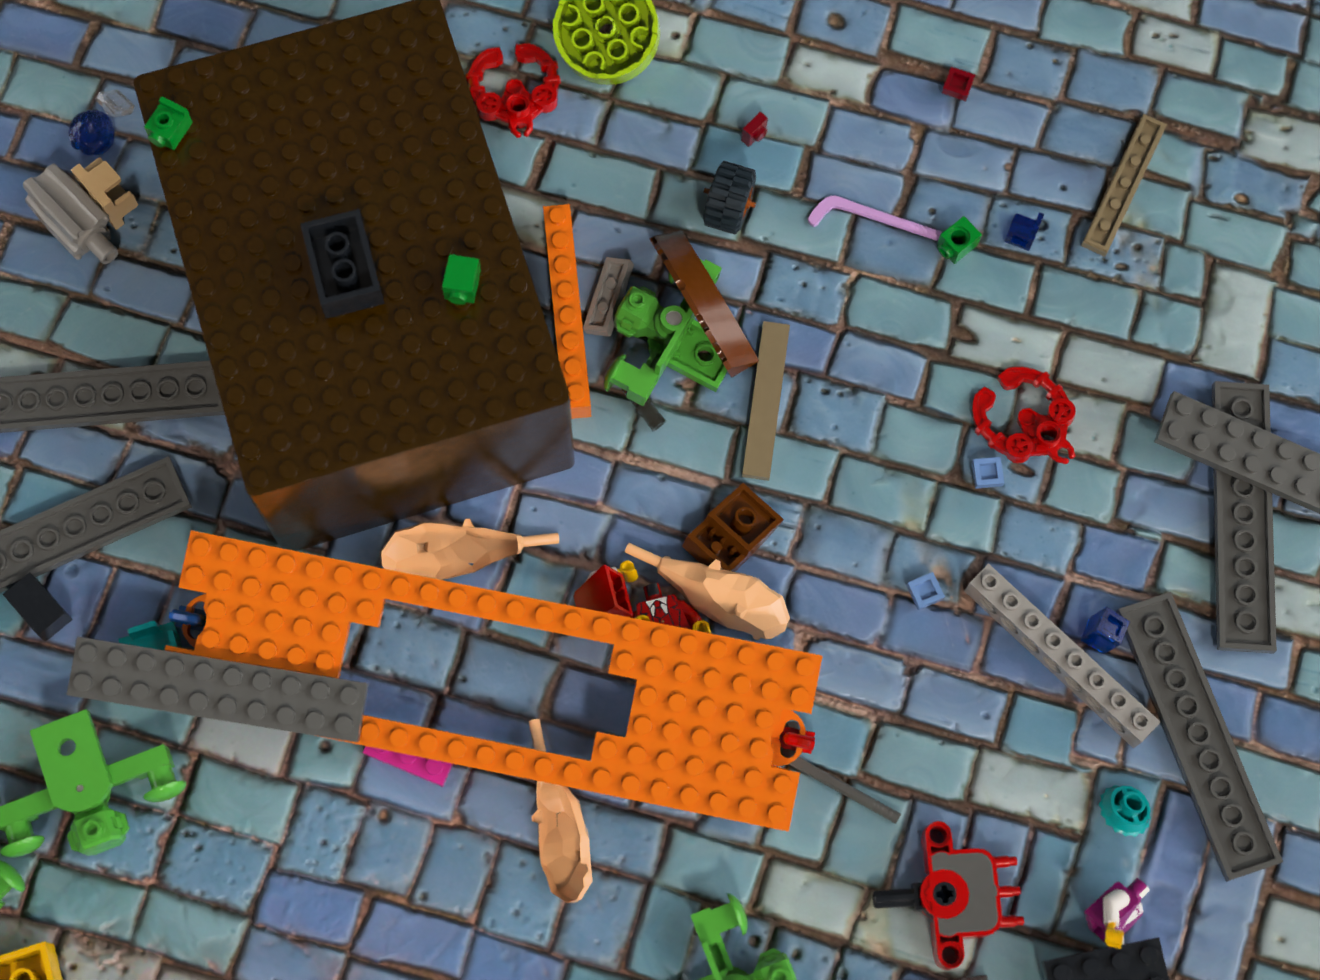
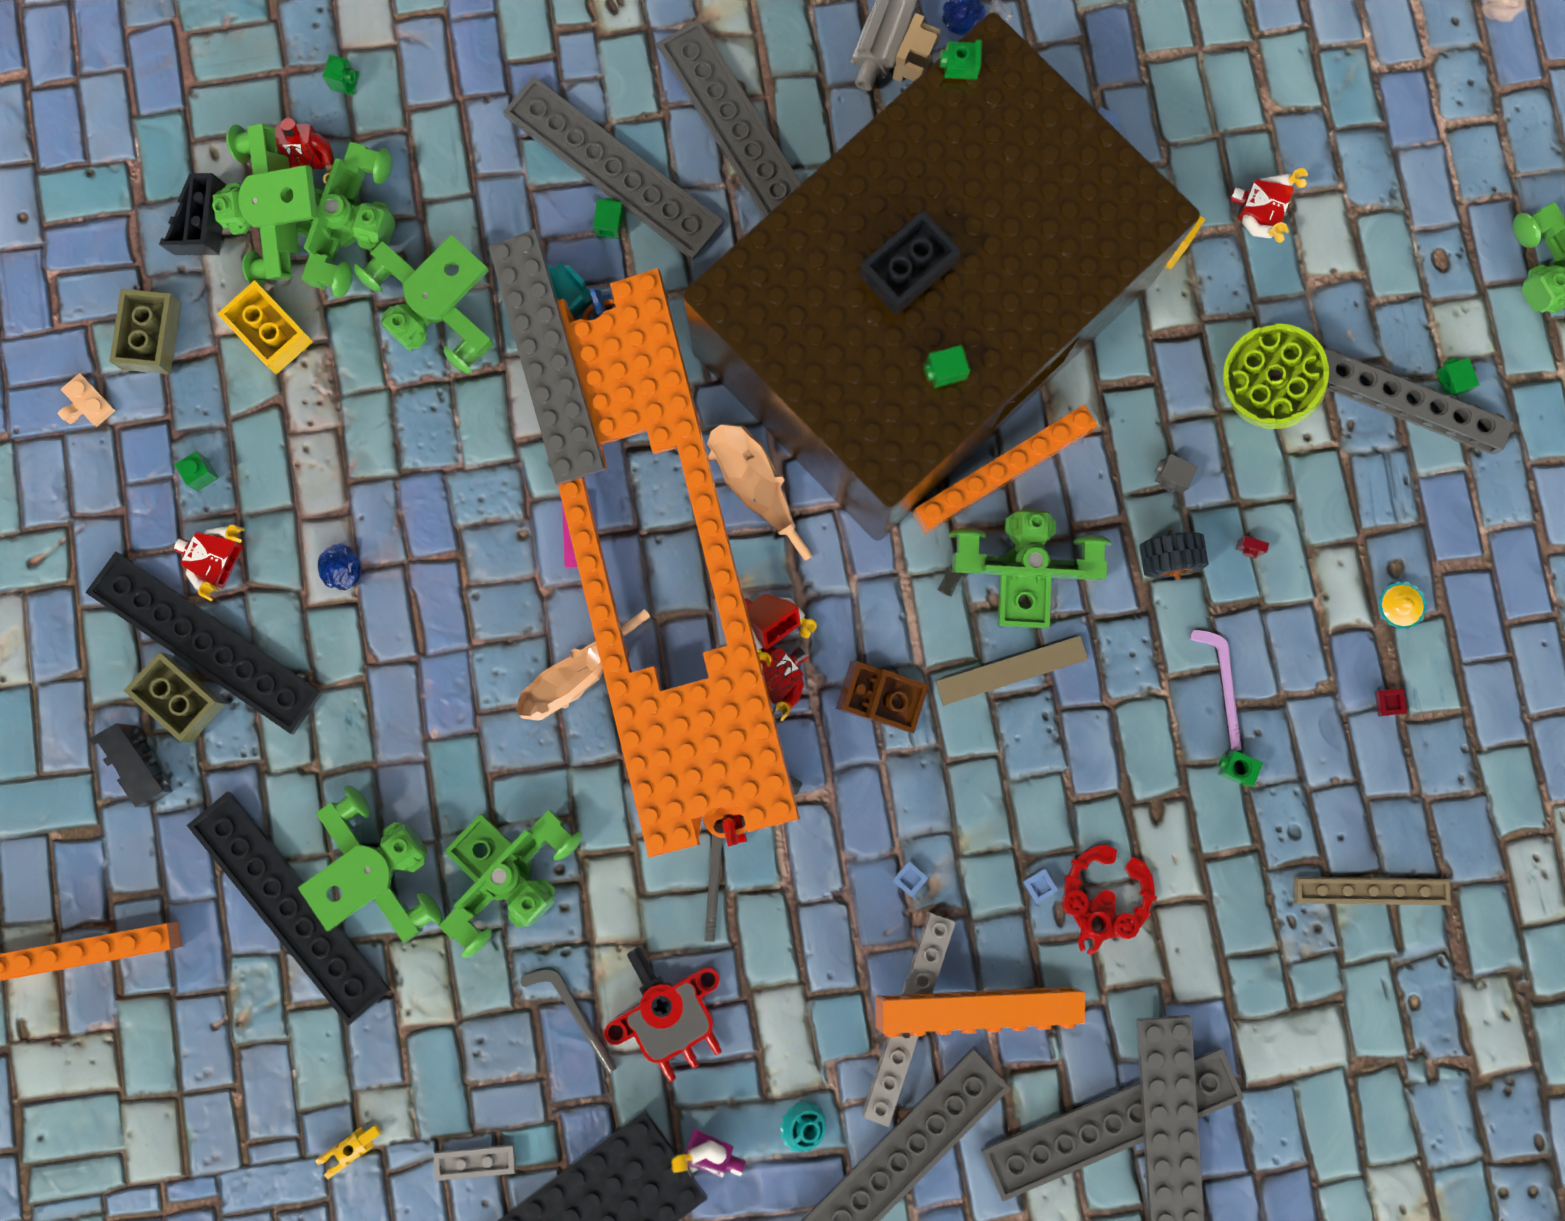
camera: 65 degrees right, 10 degrees up
black panel [2,572,73,642] -> none
red piece [465,43,561,138] -> none
light grey plate [583,257,634,337] -> none
light nougat piece [625,543,790,641] -> none
reddish brown windscreen [649,231,759,377] -> none
clear blue panel [1004,212,1044,251] -> none
clear blue panel [1080,607,1130,654] -> none
none -> green brick [593,198,624,239]
none -> orange brick [875,987,1085,1037]
none -> dark grey brick [1155,454,1198,494]
none -> yellow piece [1378,581,1427,630]

